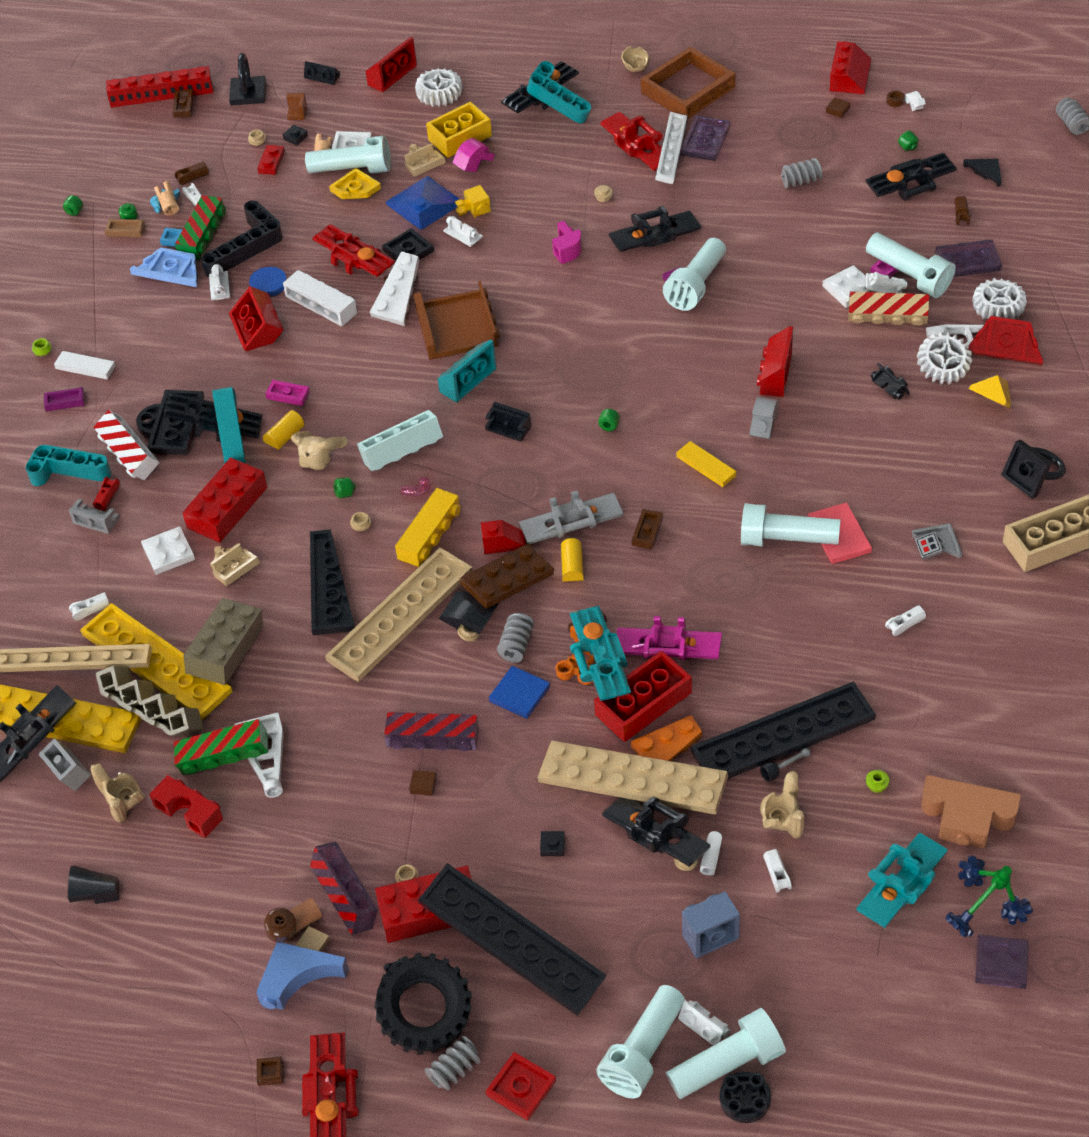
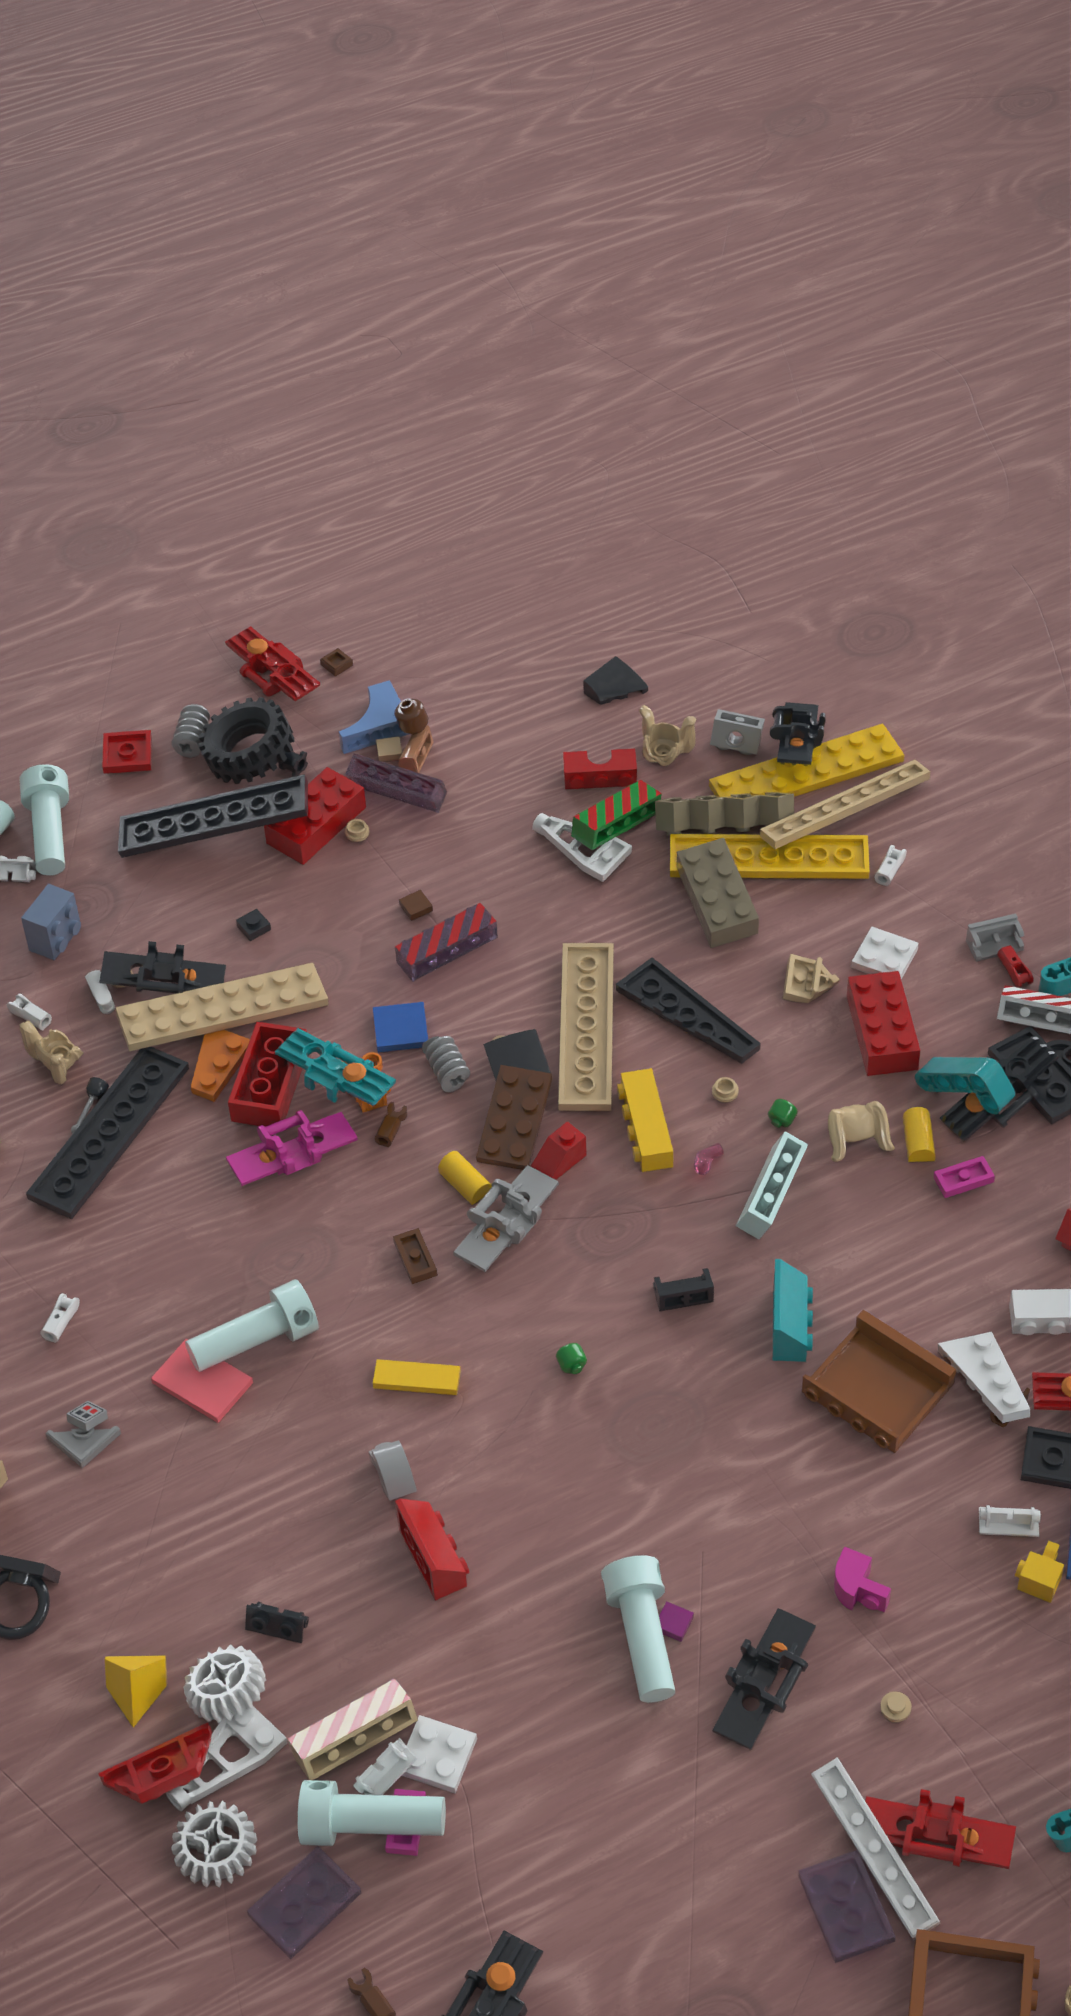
camera: 140 degrees right, 0 degrees up
light grey piece [781,158,822,189] -> none

